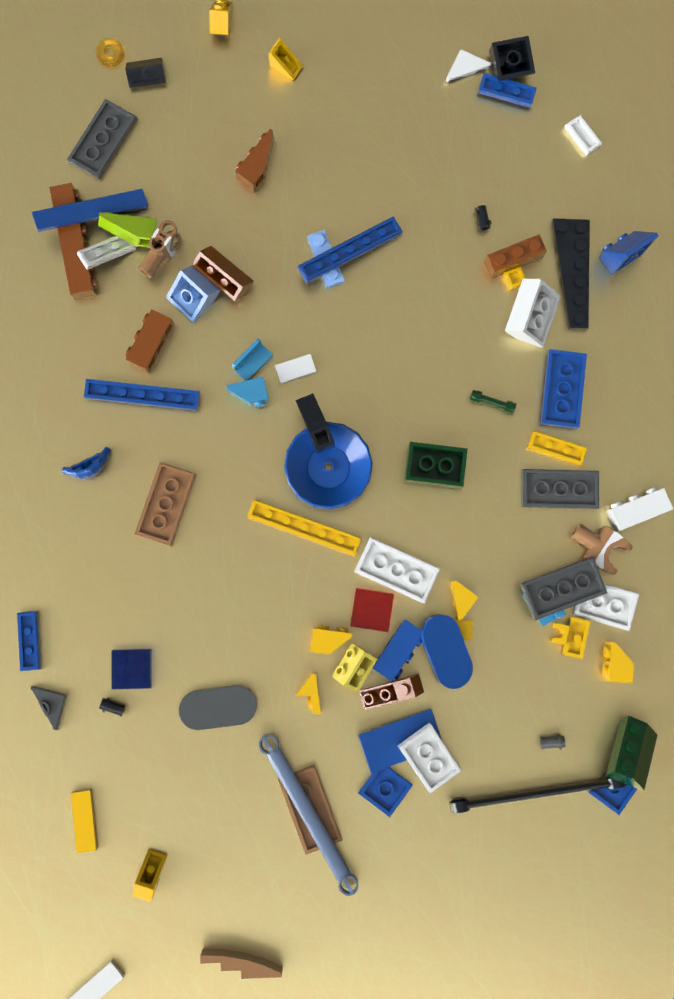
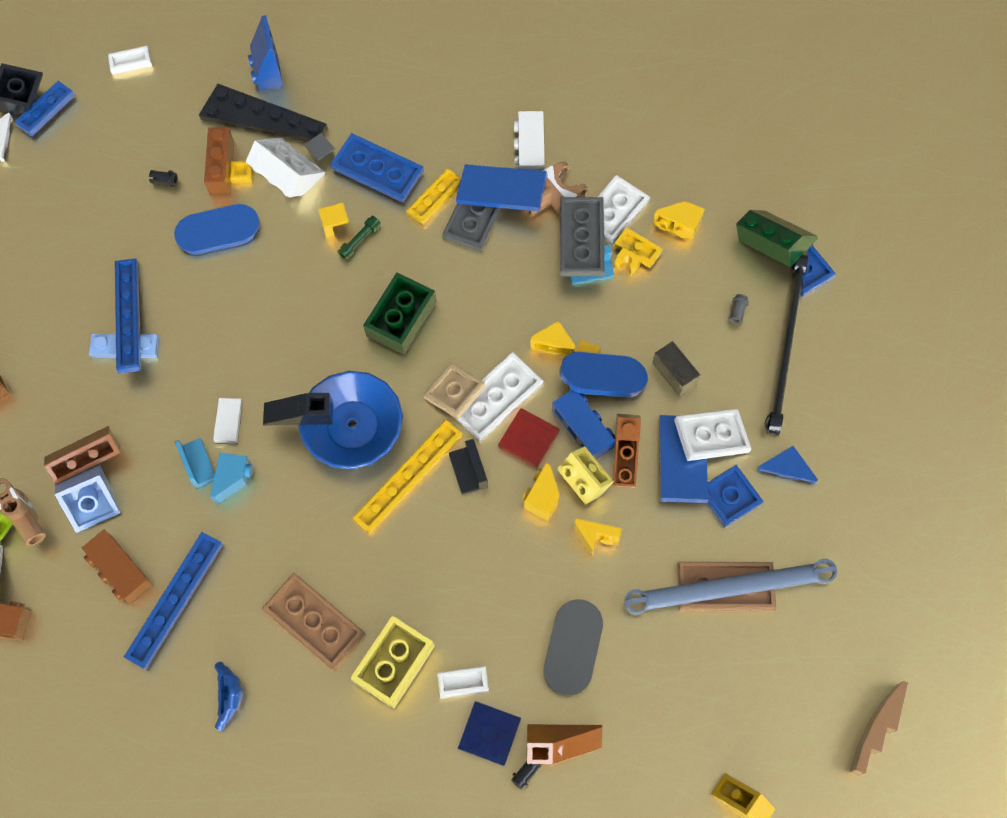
camera: 65 degrees left, 15 degrees down
none -> blue tile [174,204,260,255]
none -> dark grey slope [304,133,335,162]
none -> yellow panel [318,202,348,238]
none -> light yellow brick [351,615,435,709]
none -> tan tile [423,363,486,420]
none -> white tile [437,666,489,698]
none -> black panel [449,439,488,495]
none -> blue tile [456,164,548,211]
none -> slope [527,724,602,764]
none -> clear smoke brick [652,341,700,397]
none -> blue tile [757,446,818,484]

